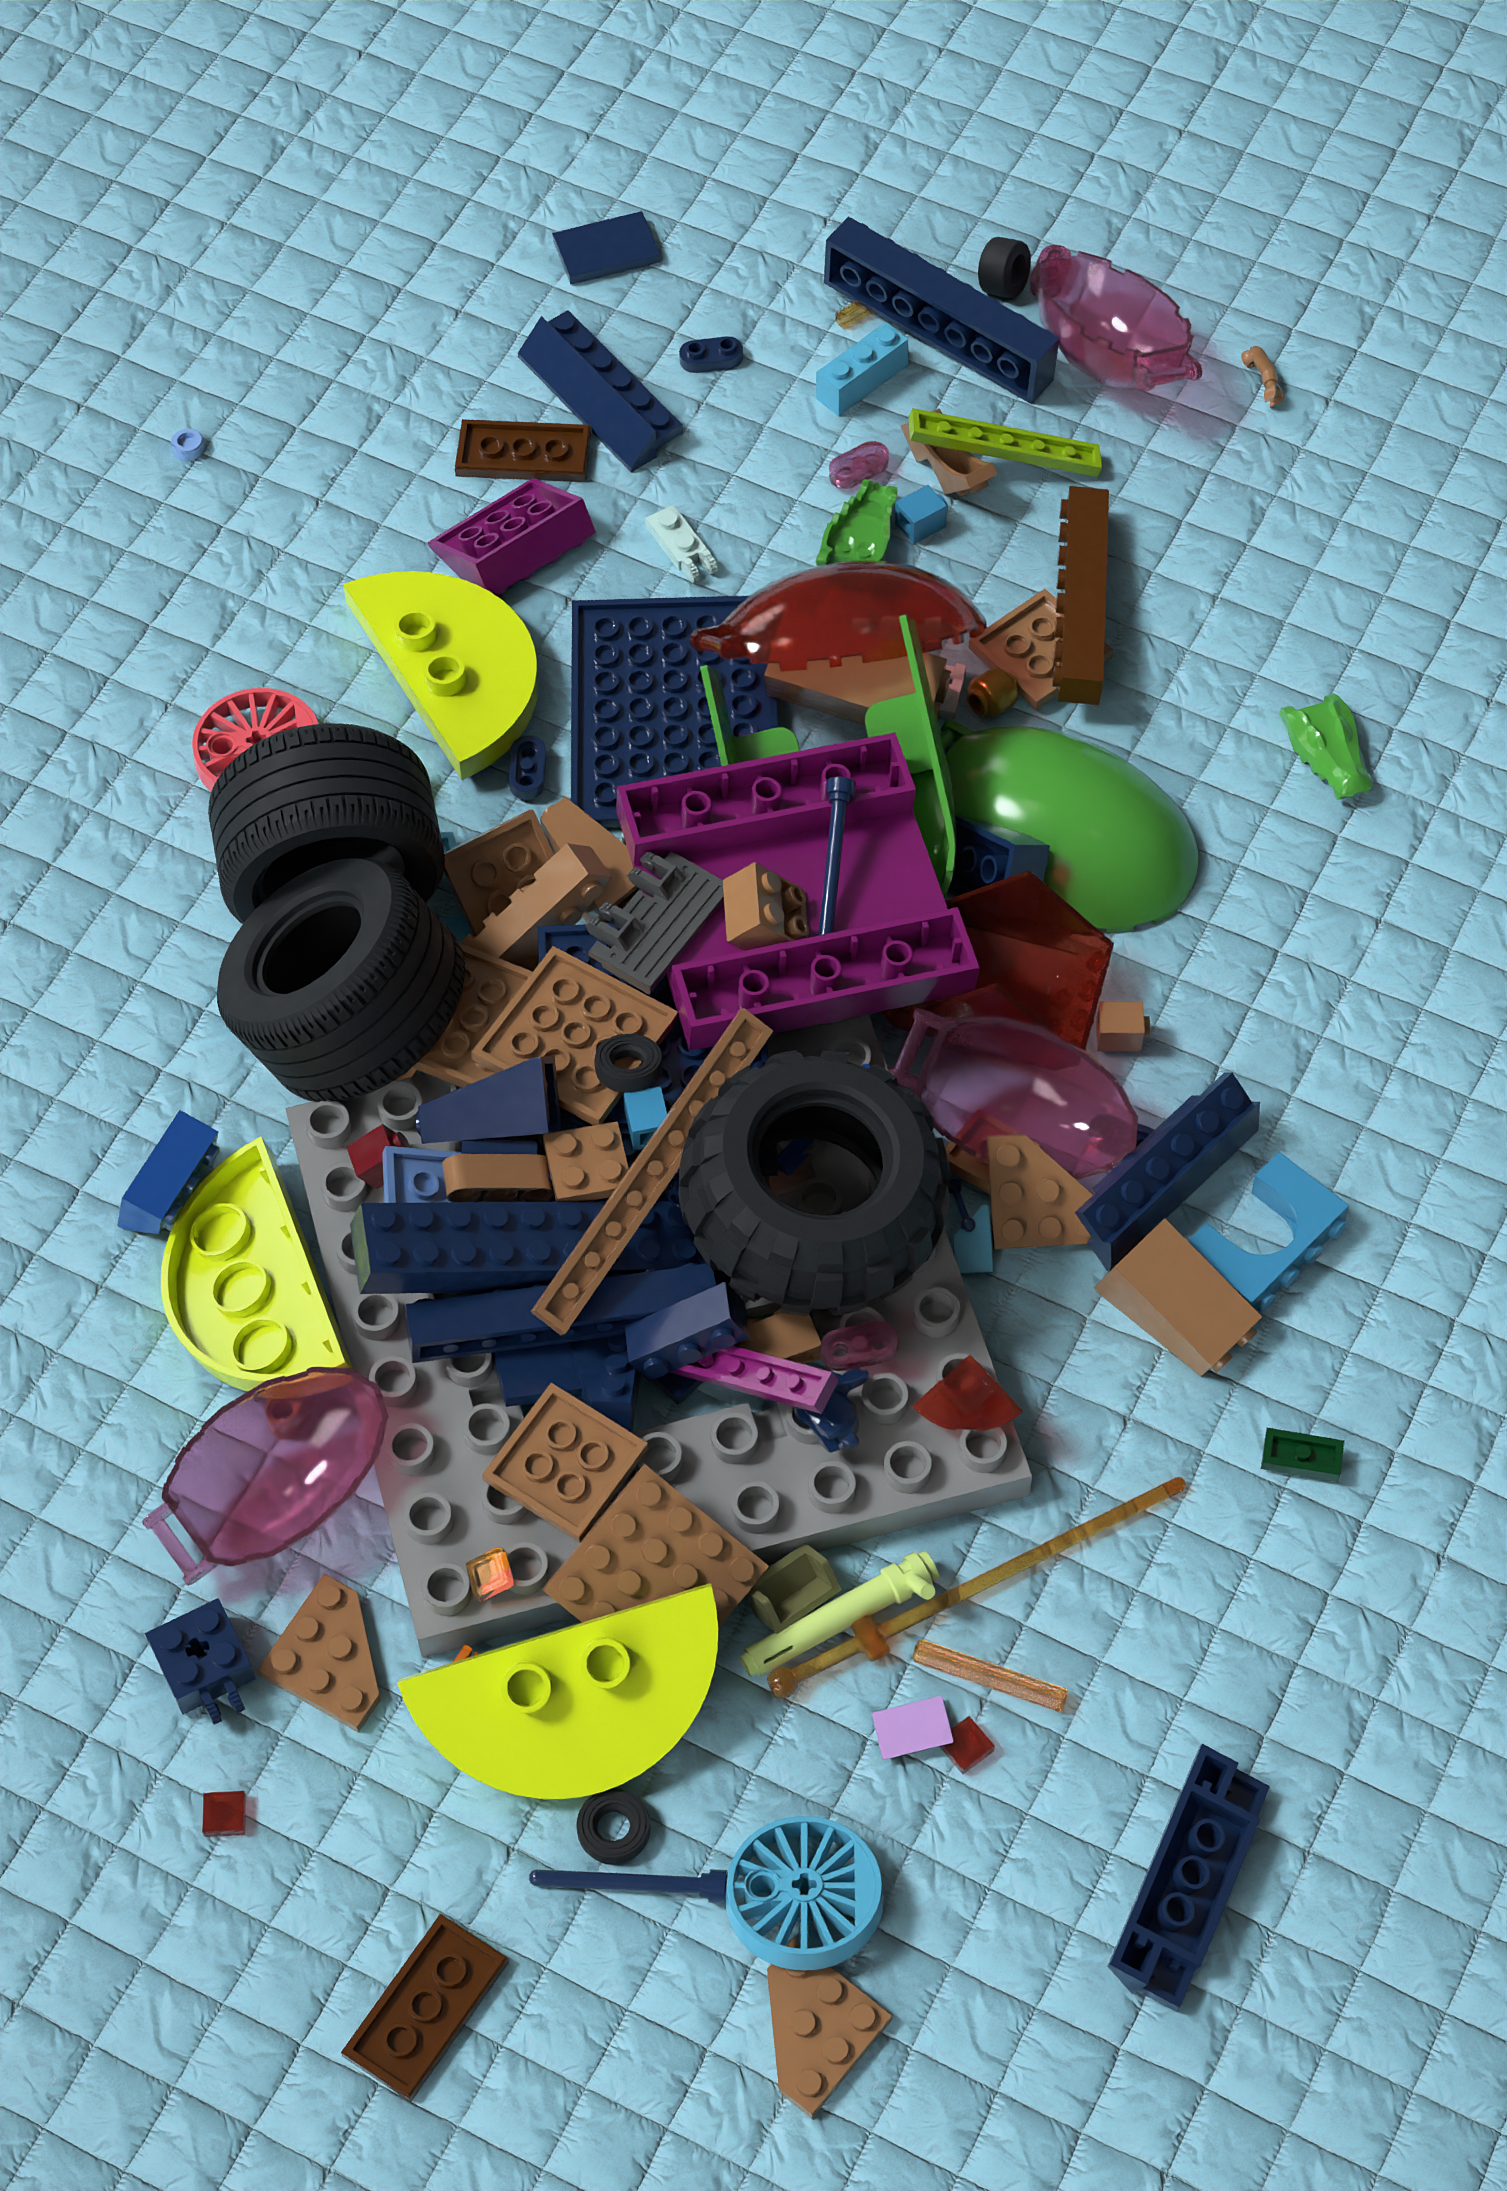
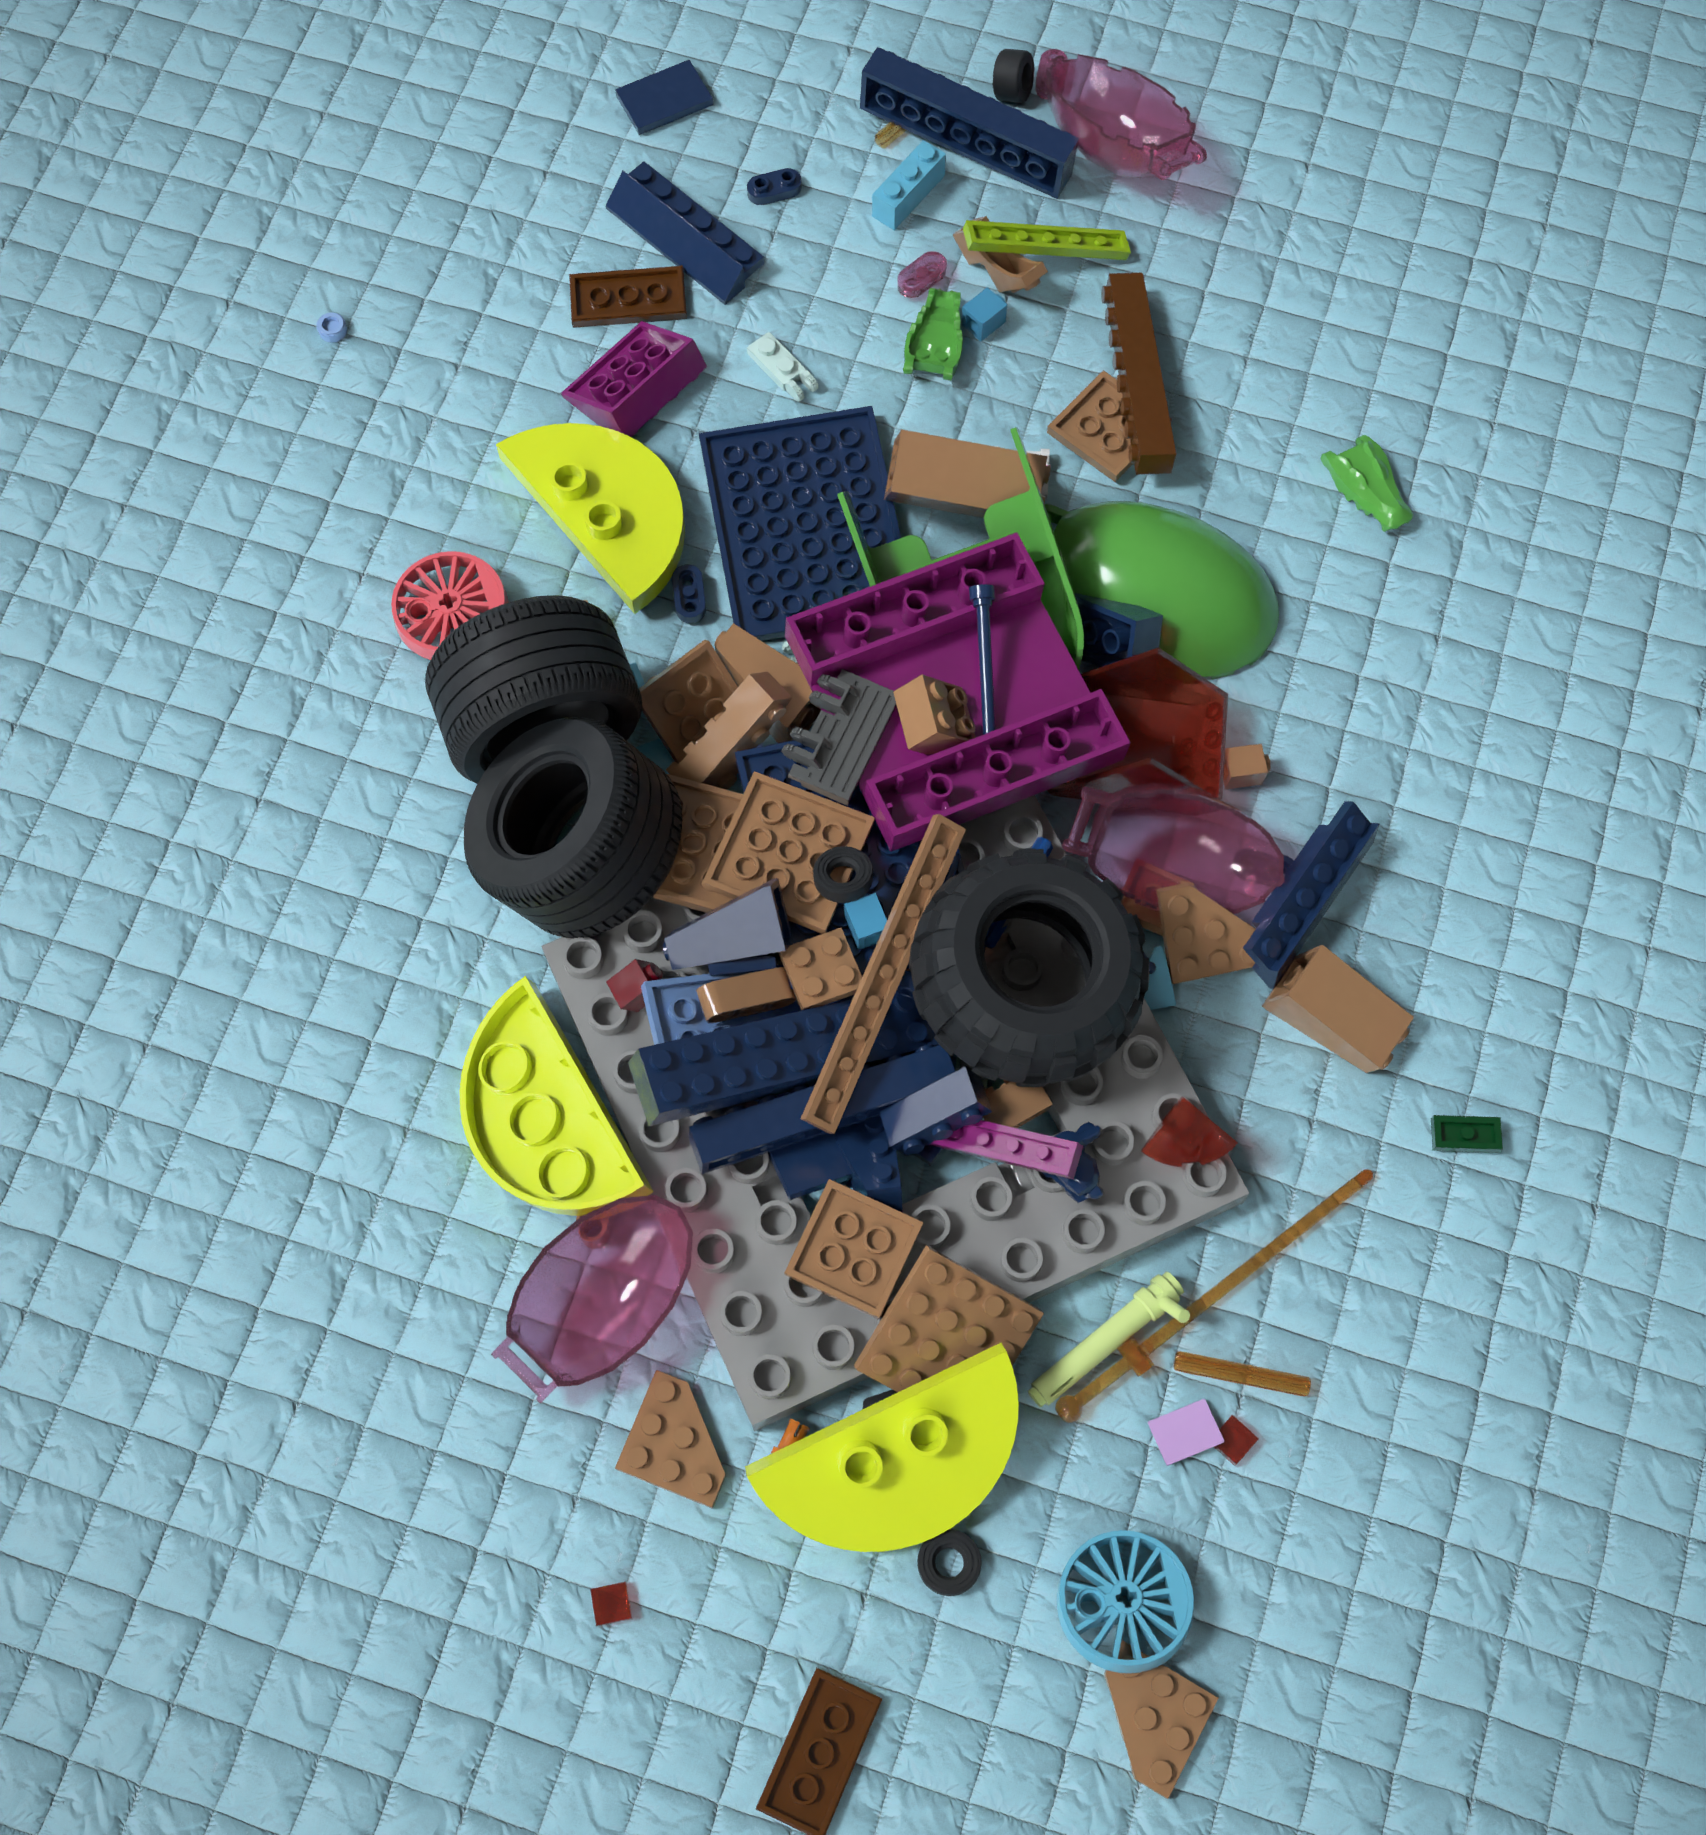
camera: 10 degrees left, 10 degrees up
blue slope [117,1110,220,1234] -> none
dark blue hinge [145,1598,256,1725] -> none
clear orange tile [465,1546,515,1602] -> none
dark blue piece [529,1869,728,1904] -> none
clear red windscreen [690,560,987,672] -> none
olive panel [745,1543,842,1634] -> none
clear pink plate [821,1322,898,1371] -> none
pearl gold head [967,667,1018,719] -> none
dark blue slope [1107,1744,1270,2011] -> none
dark azure arch [1188,1152,1349,1313] -> none
medium nougat arm [1241,346,1285,408] -> none

